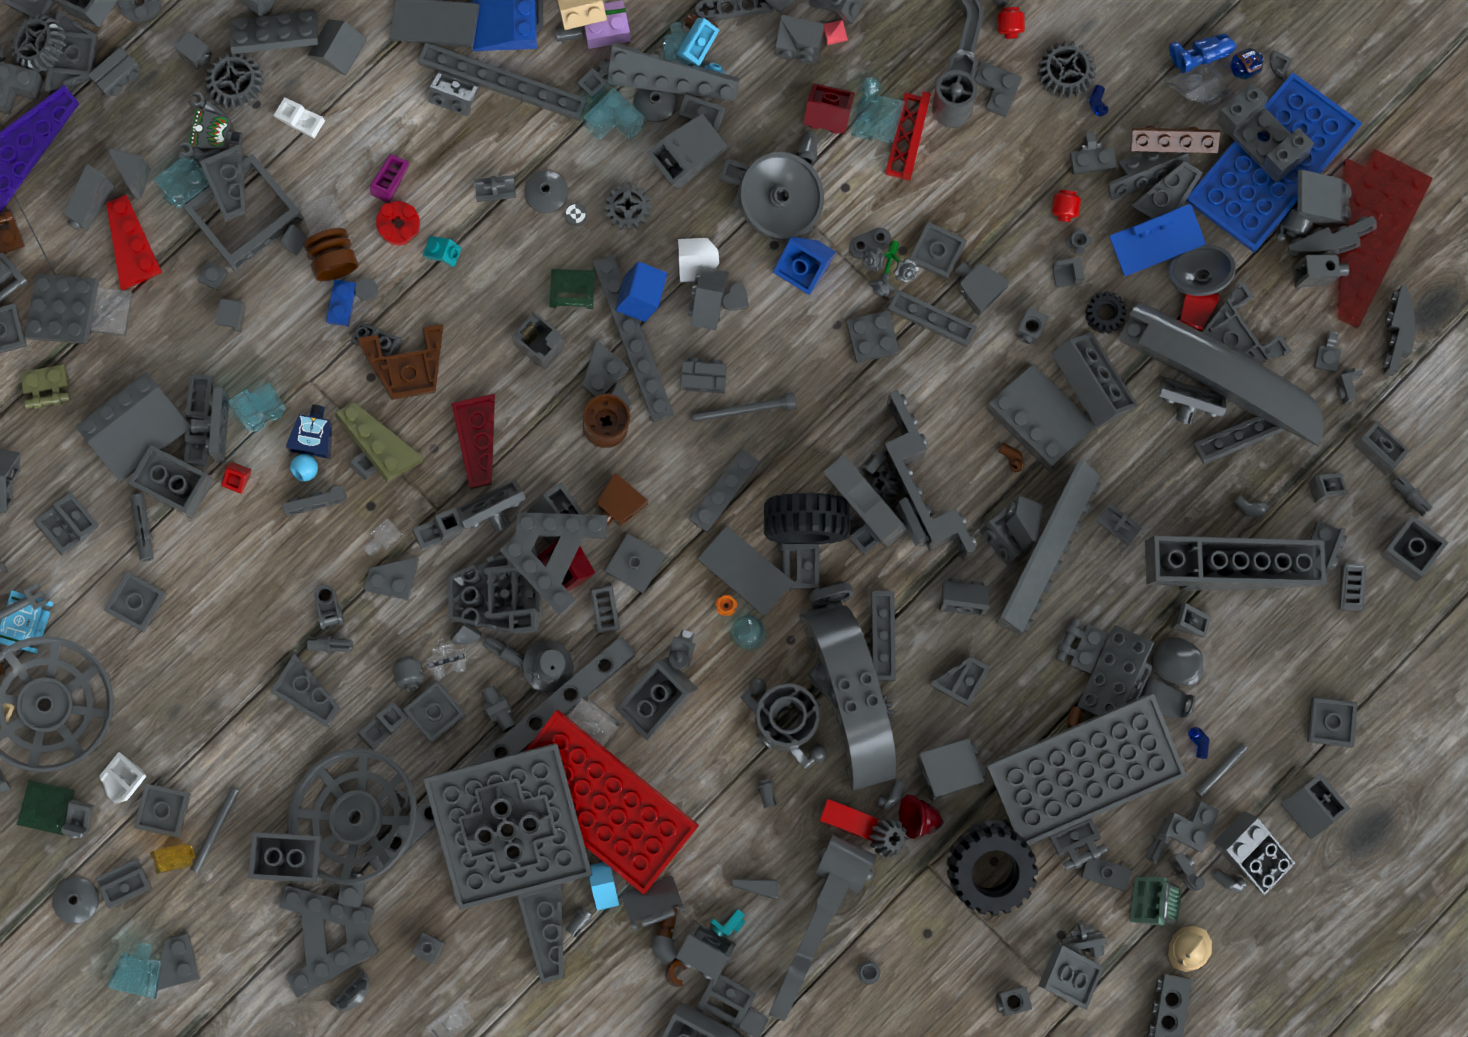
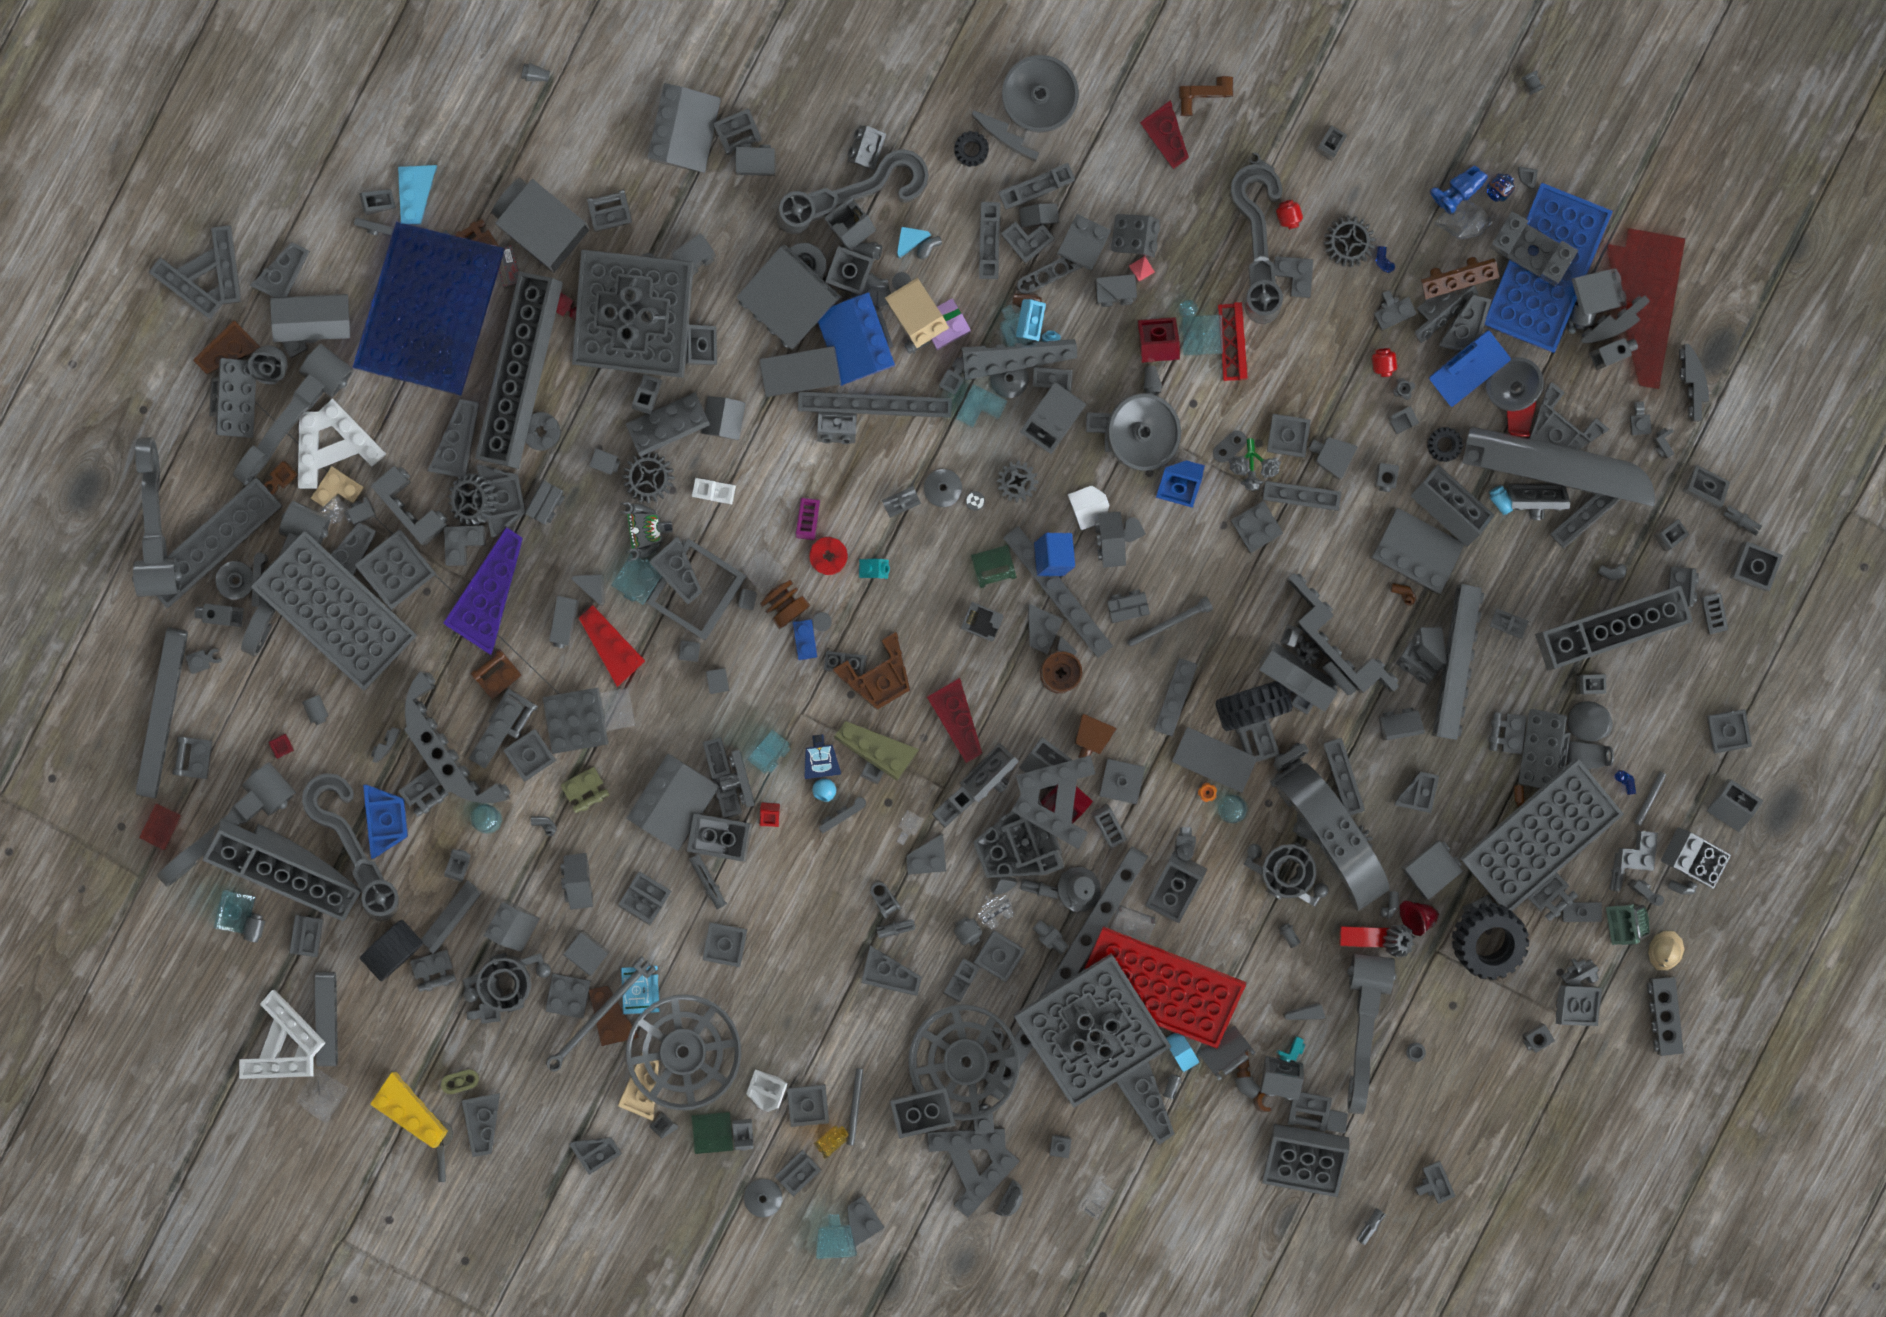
camera: 10 degrees left, 10 degrees up
none -> medium azure cone [1489,485,1513,515]

